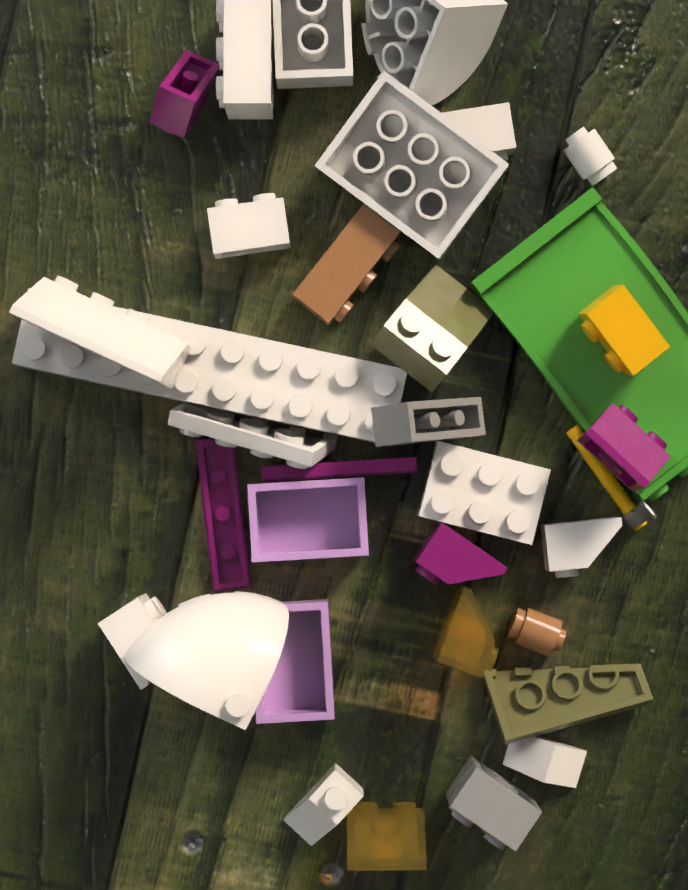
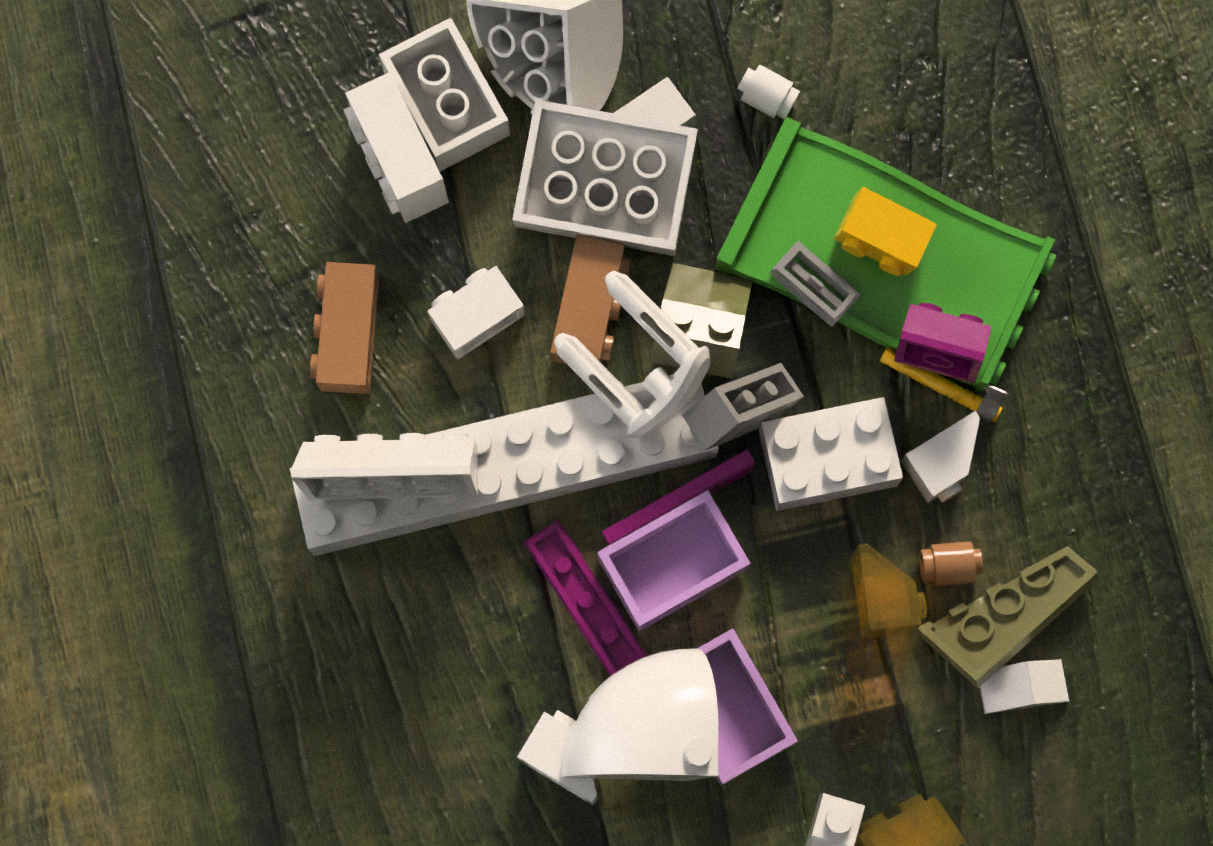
camera: 20 degrees left, 10 degrees down
magenta slope [149,50,219,138] -> none
white wing [167,403,338,469] -> none
magenta slope [413,521,508,585] -> none
light grey brick [445,756,542,851] -> none
none -> medium nougat brick [310,262,379,394]
none -> white piece [554,271,710,438]
none -> light grey tile [769,241,861,327]

